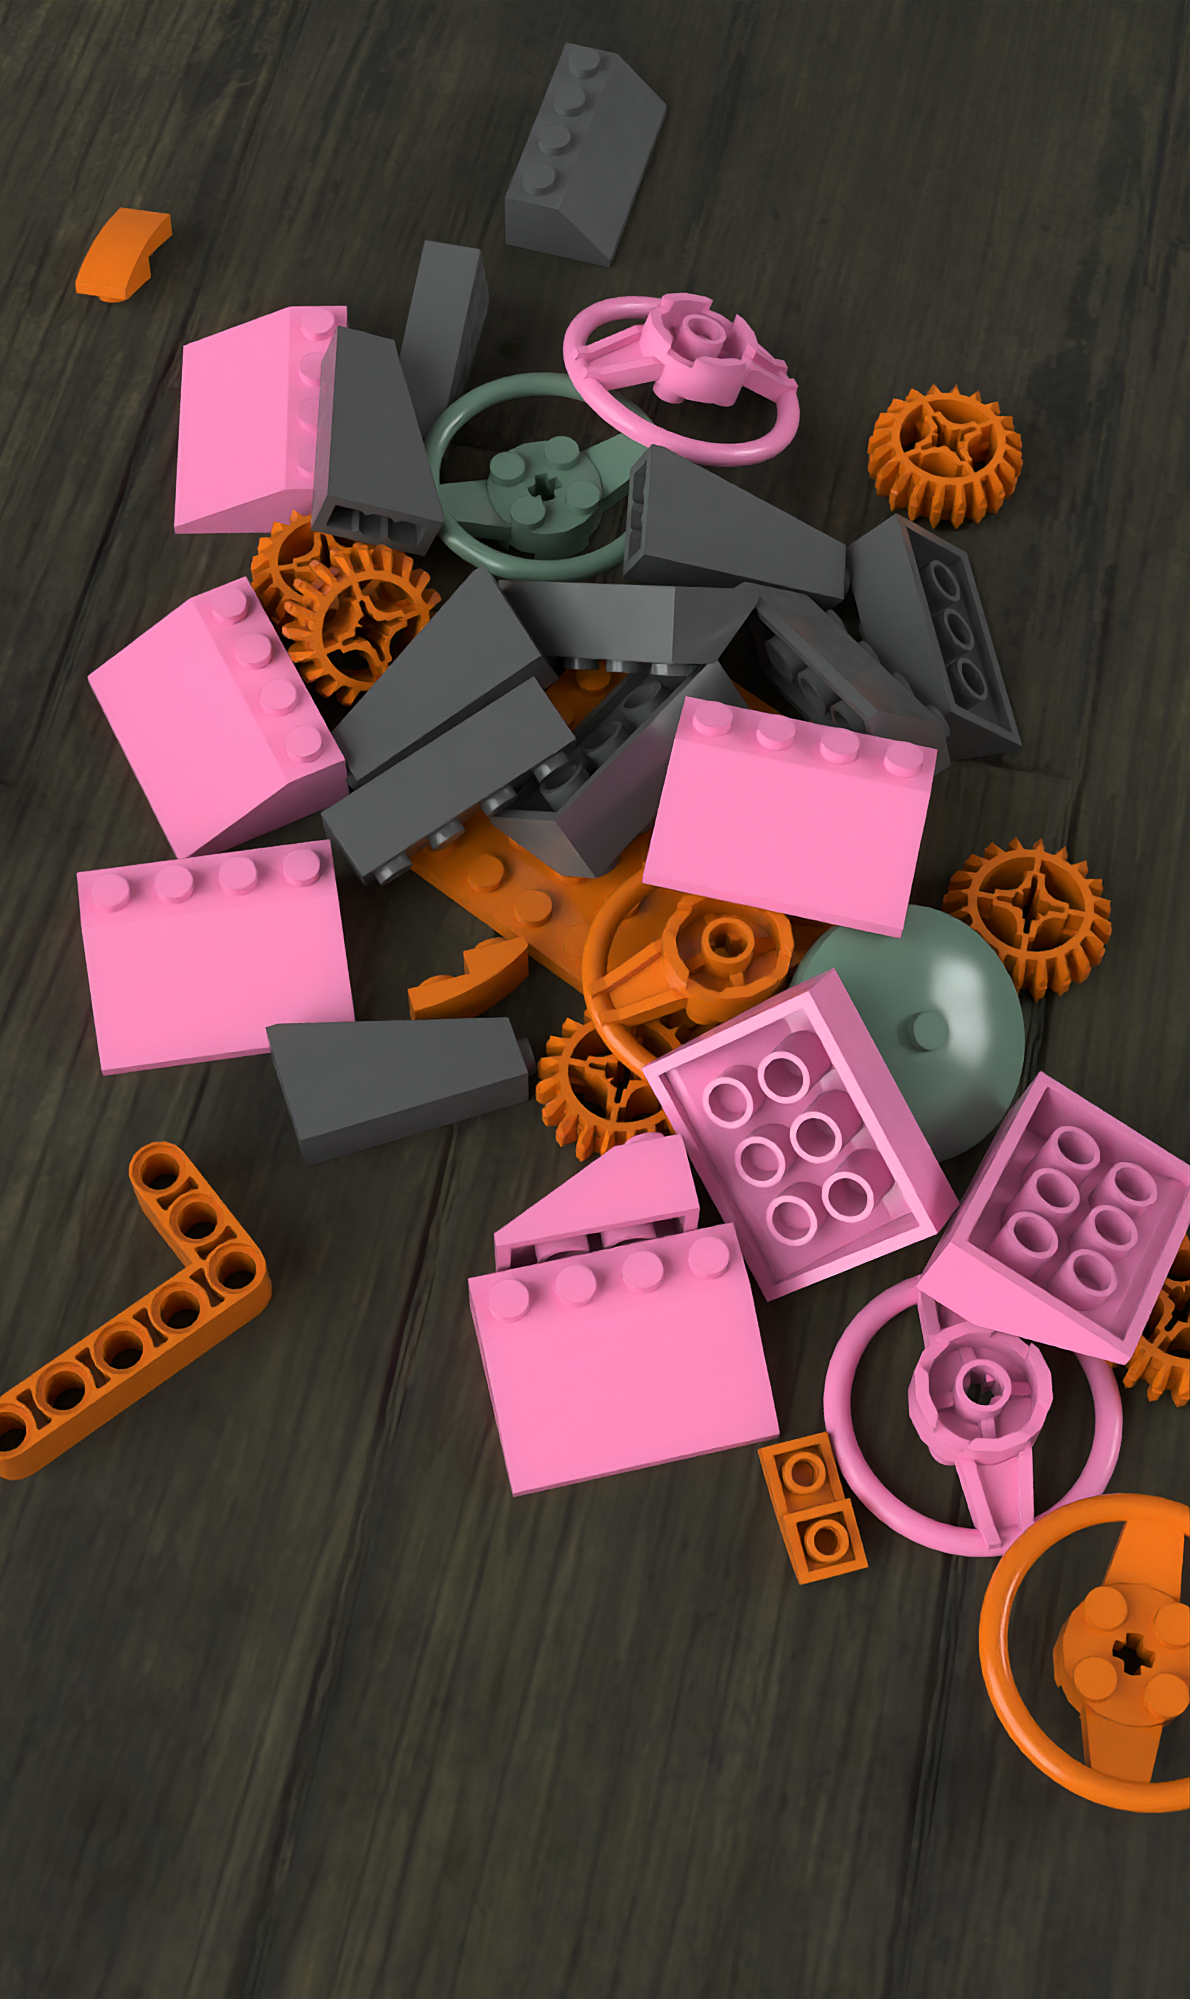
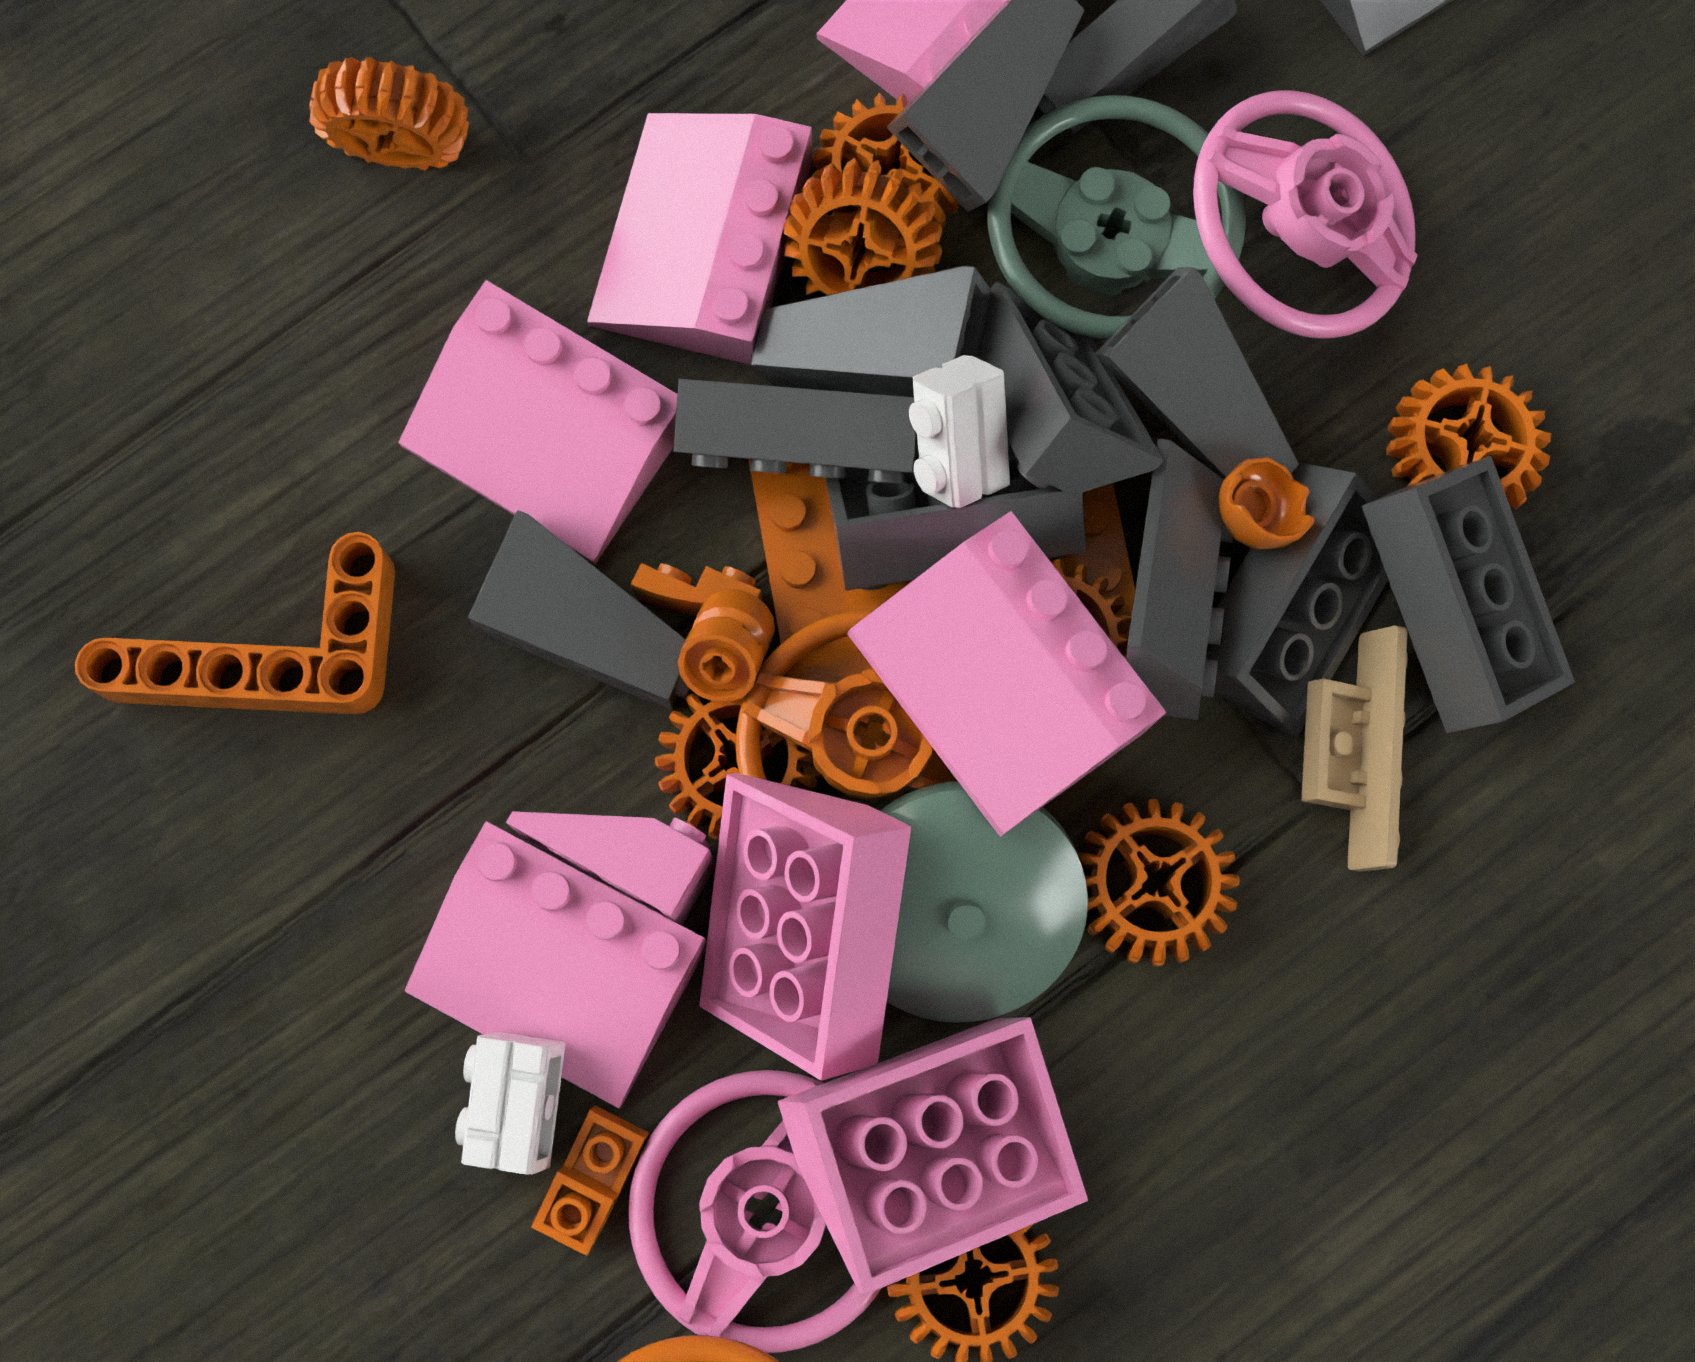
camera: 45 degrees right, 15 degrees up
none -> white brick [455,1032,566,1175]
none -> orange wheel [678,590,775,702]
none -> white brick [909,355,1010,508]
none -> orange hair [1219,457,1315,549]
none -> tan bracket [1301,625,1408,872]
none -> dark grey slope [1361,456,1575,733]

